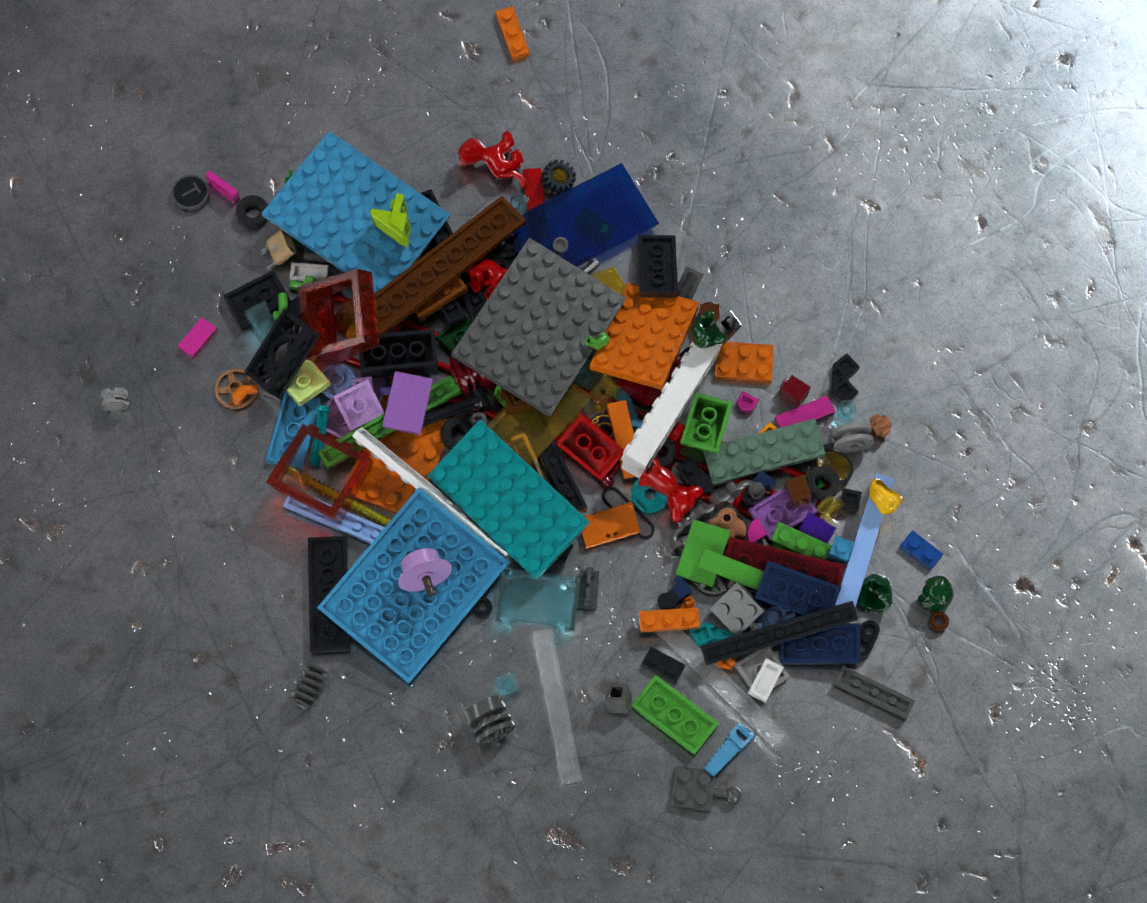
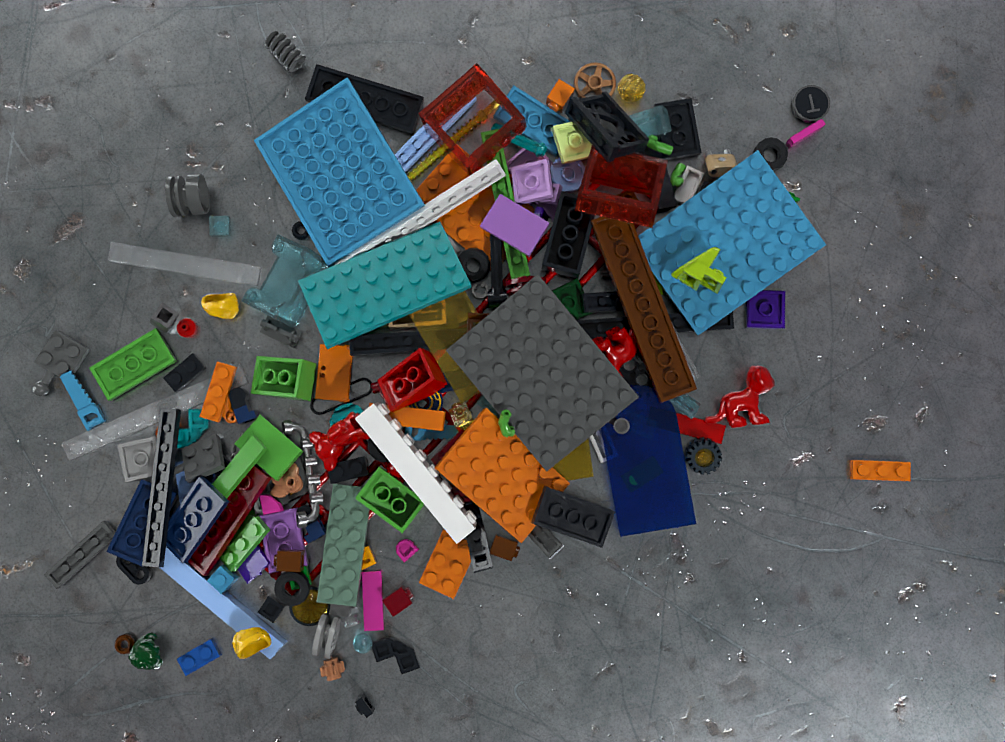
camera: 110 degrees right, 15 degrees up
dark pink tile [178,317,217,358] -> none
orange arm [232,385,257,405] -> none
lavender piece [398,548,452,597] -> none
dark orange tile [414,276,469,321] -> none
dark green hair [690,310,727,348] -> none
white tile [748,658,784,703] -> none
clear yellow tile [816,495,844,517] -> none
dark green hair [858,574,893,611] -> none
none -> red tile [177,318,198,338]
none -> yellow hair [201,293,239,319]
none -> bright green slope [251,356,317,401]
none -> black plate [355,693,375,718]
none -> orange brick [546,79,575,113]
none -> clear yellow piece [617,73,646,103]
none -> dark purple tile [746,290,786,329]

